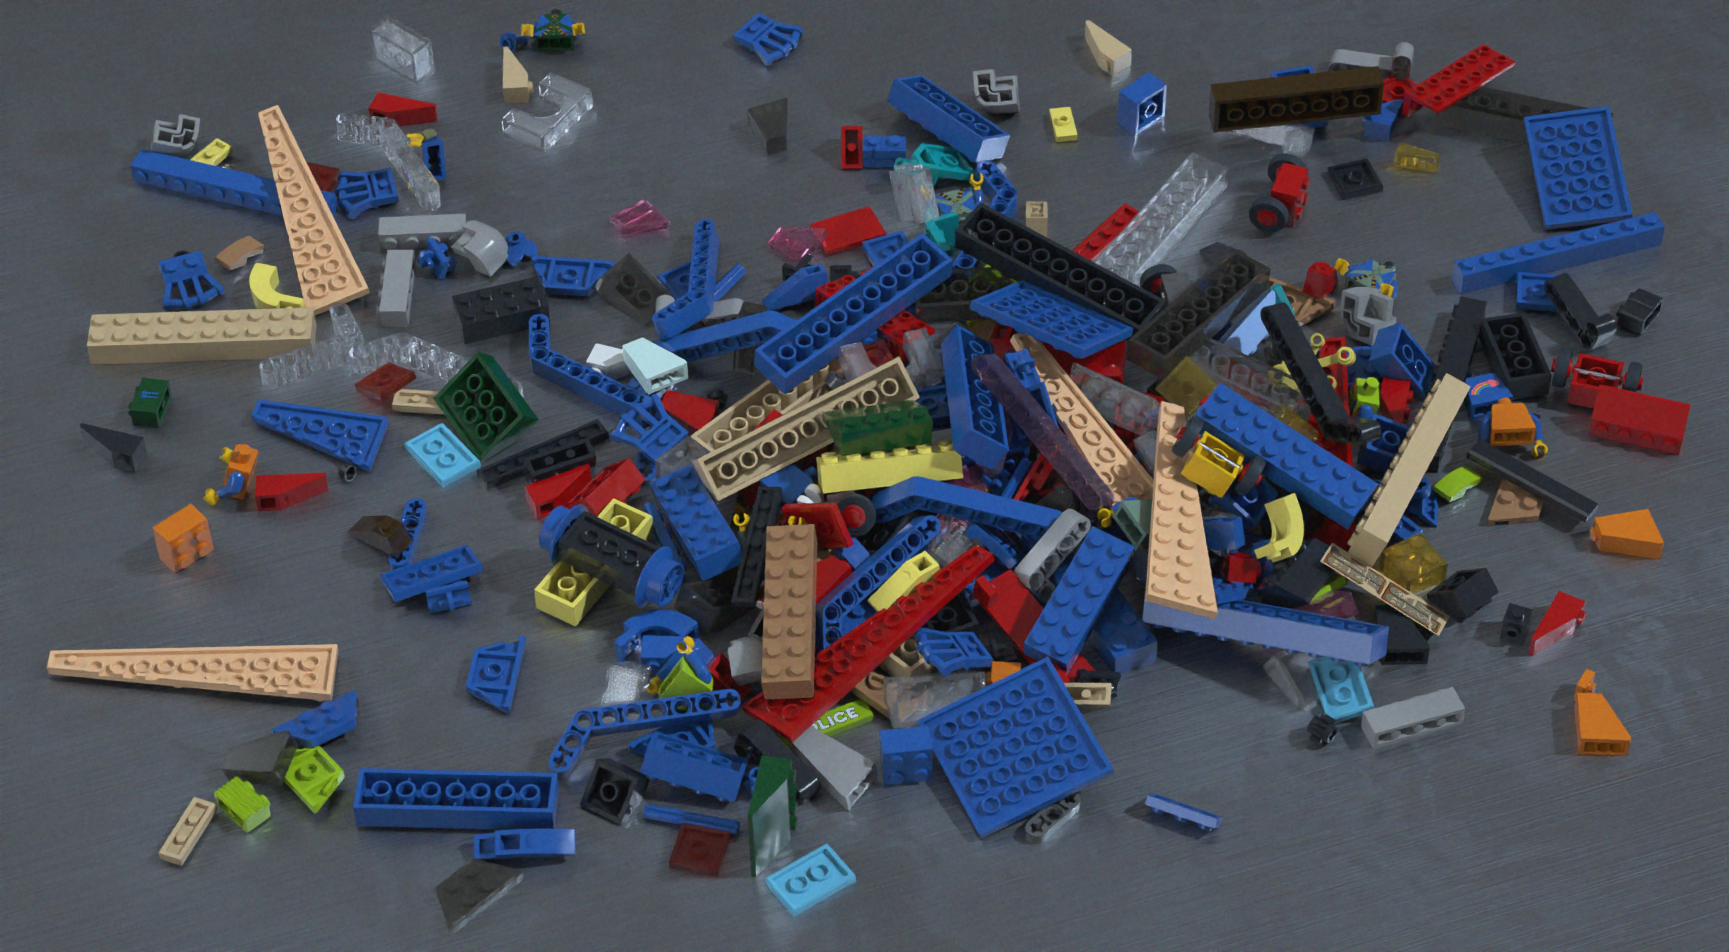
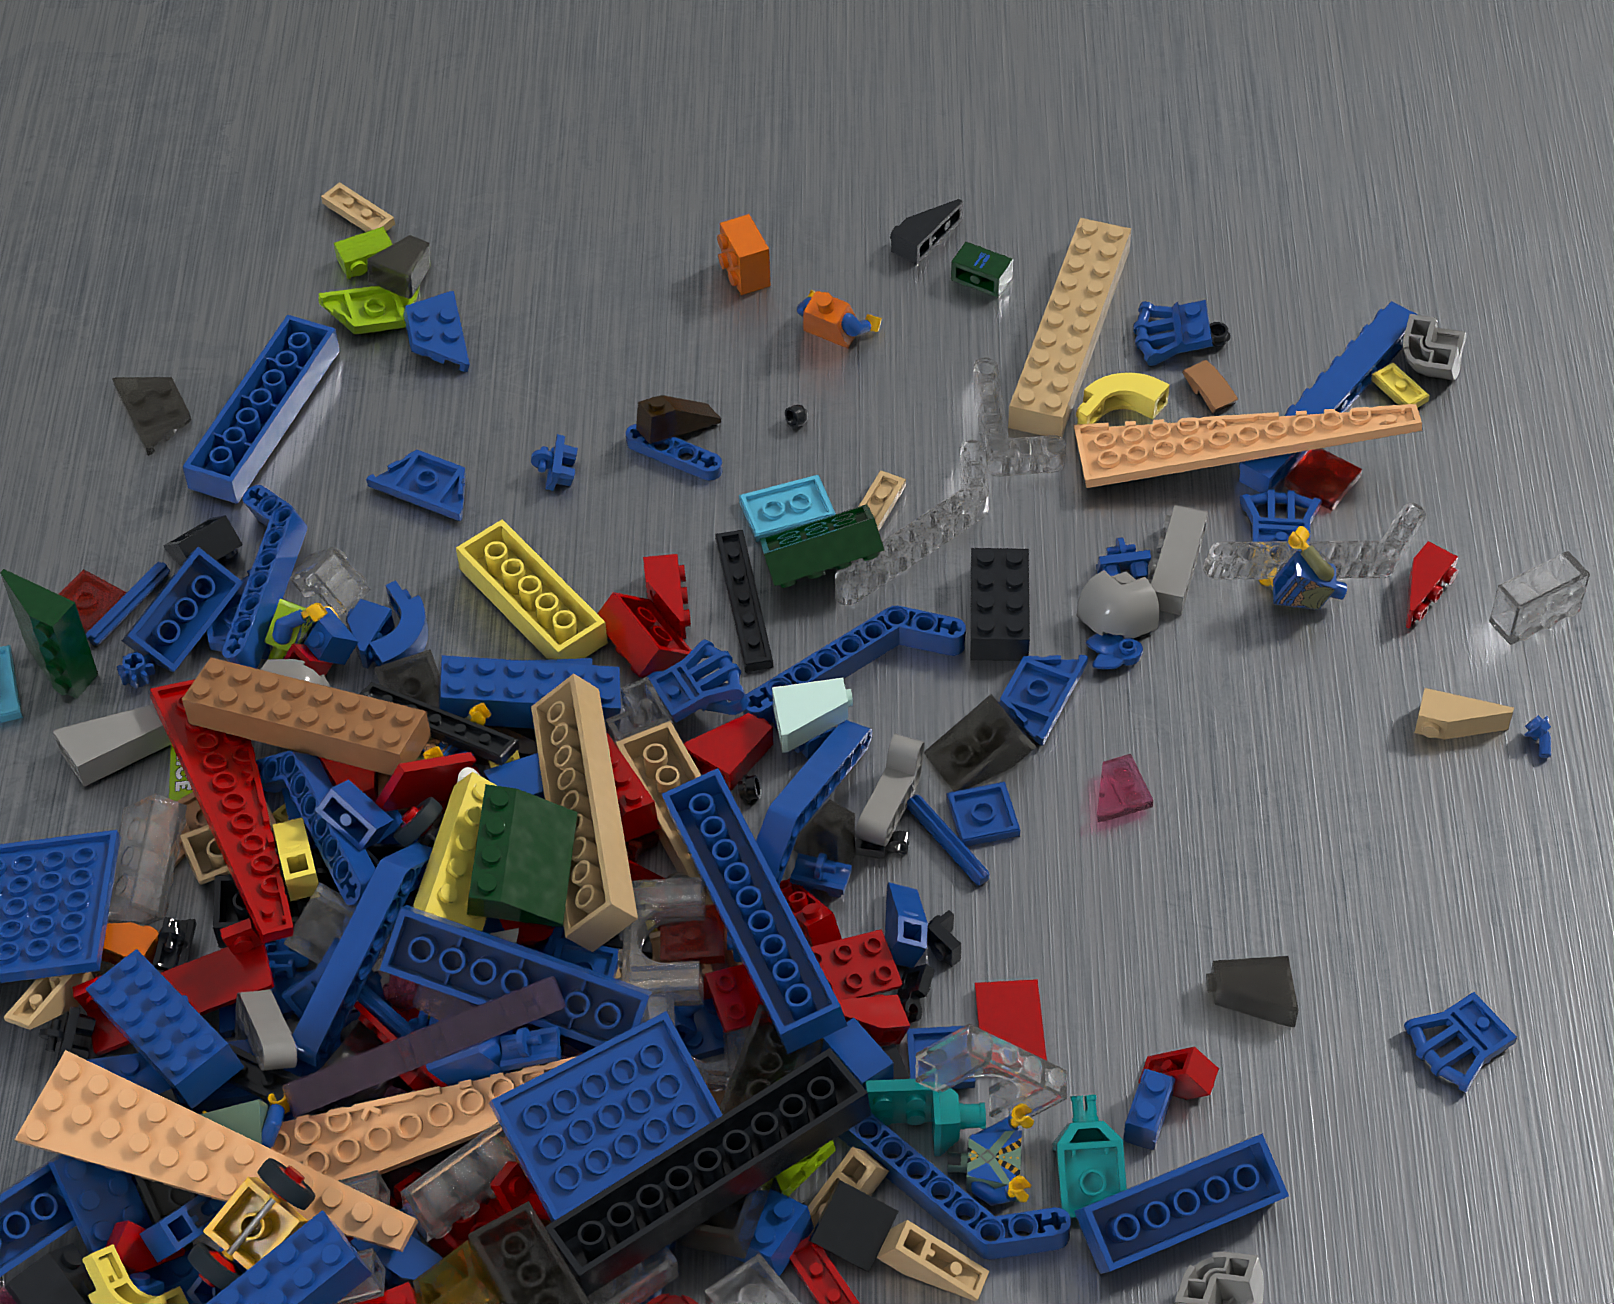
camera: 110 degrees right, 5 degrees up
light nougat wing [47,644,338,702] -> none
blue wing [251,399,389,472] -> none
red slope [255,473,329,511] -> none
clear red tile [355,362,417,402] -> none
light grey brick [376,250,416,327] -> none
blue tile [380,544,483,602] -> none
blue slope [474,829,576,861] -> none
clear arch [501,72,593,153] -> none
torso [521,9,585,52] -> none
black brick [523,438,596,485] -> none
brick [539,504,684,608] -> none
white slope [586,343,632,380] -> none
blue beam [652,219,719,340] -> none
black beam [734,719,821,804] -> none
clear pink wing [768,227,827,263] -> none
blue brick [880,726,933,785] -> none
blue plate [915,628,993,677] -> none
none -> blue brick [315,780,394,851]

